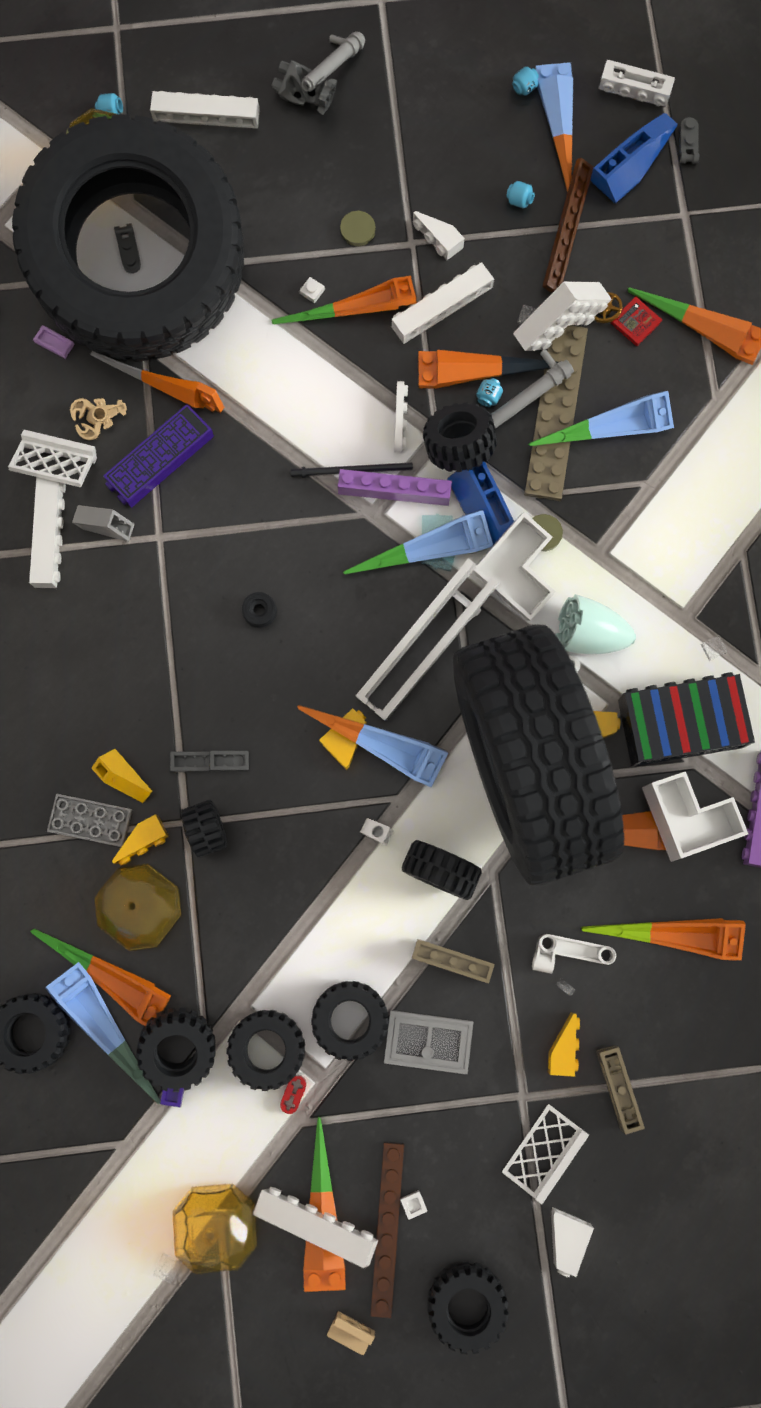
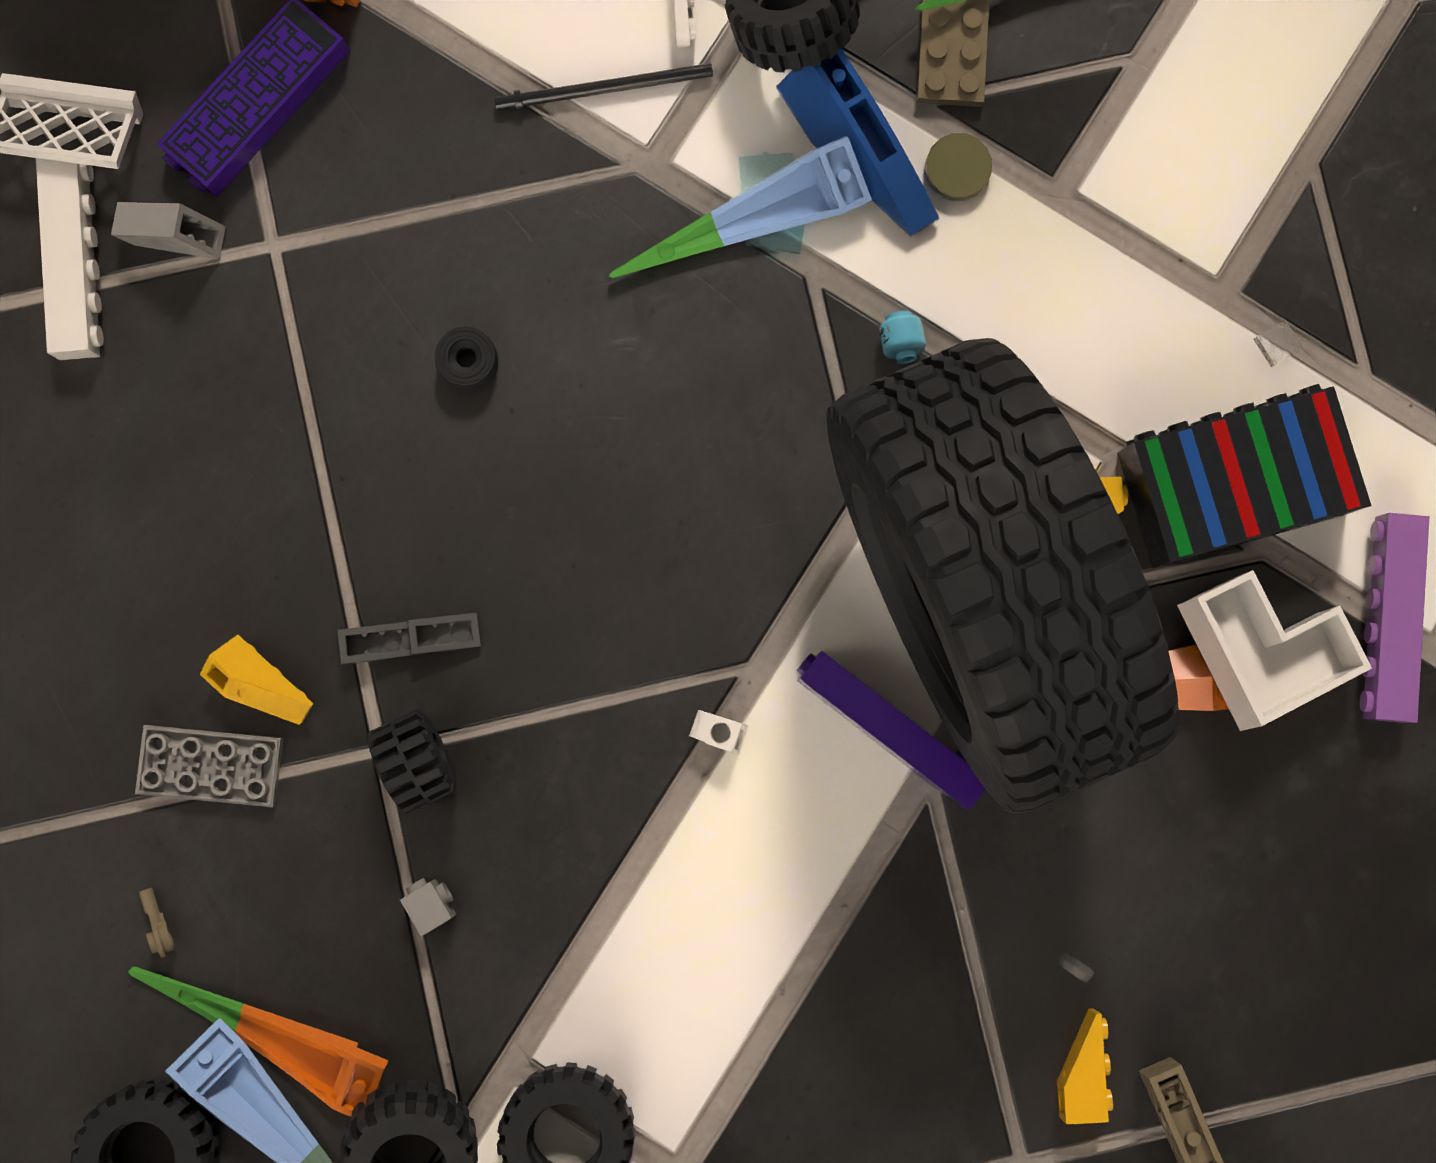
camera: 10 degrees left, 5 degrees up
tan animal [70,398,127,440] -> none
clear yellow rock [95,863,181,951] -> none
yellow slope [112,814,169,866] -> none
light blue plate [297,705,448,787] -> none
black tyre [311,981,388,1061] -> none
yellow slope [319,708,366,770] -> none
medium lavender brick [338,469,452,506] -> none
white piece [356,558,499,720] -> none
light grey door [384,1010,473,1075] -> none
black tyre [402,840,482,900] -> none
dark tan brick [411,939,495,984] -> none
white piece [472,512,556,621] -> none
white piece [532,934,616,974] -> none
light aqua cylinder [555,594,636,654] -> none
orange plate [581,918,746,960] -> none
none -> dark tan plate [139,888,175,958]
none -> light grey brick [400,878,457,936]
none -> dark purple brick [796,651,986,810]
none -> medium azure head [879,311,926,364]

